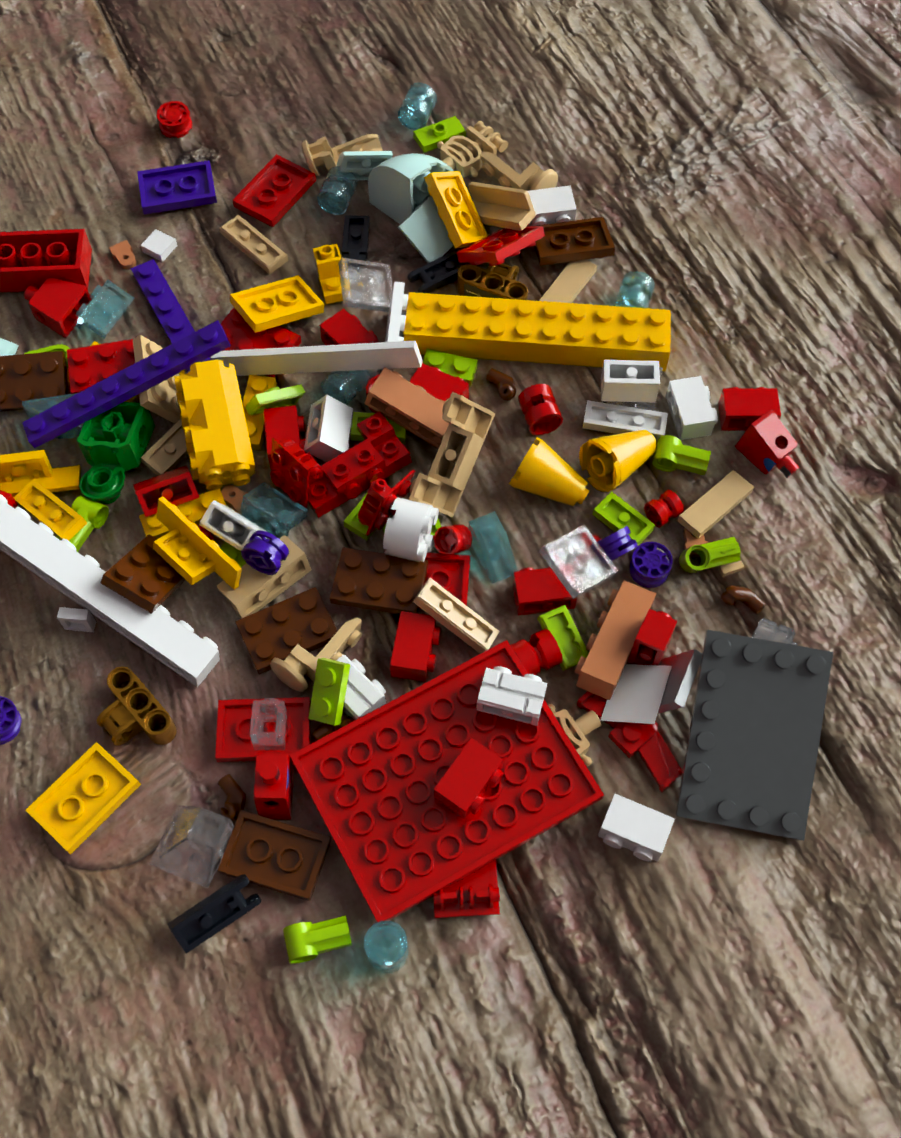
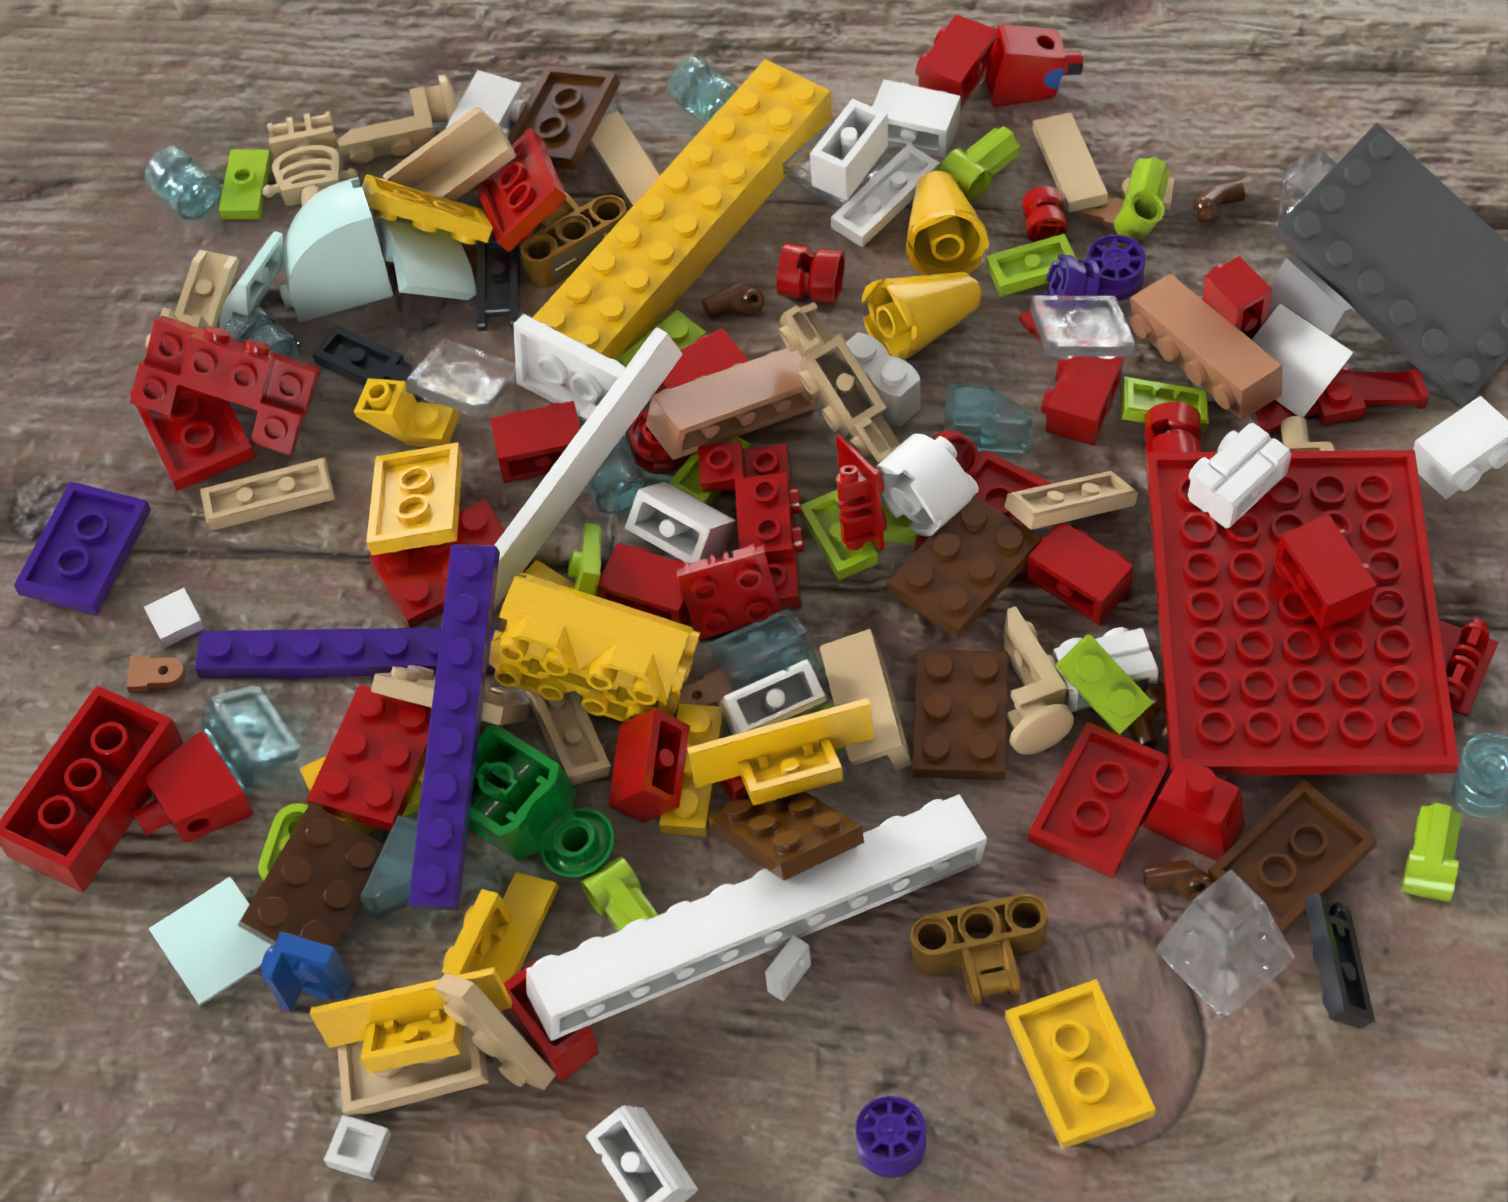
camera: 55 degrees left, 5 degrees down
yellow plate [13,479,87,541] -> none
dark purple wheel [241,530,289,575] -> none
clear window [250,698,287,750] -> none
none -> red bracket [130,316,322,455]
none -> white brick [846,332,921,427]

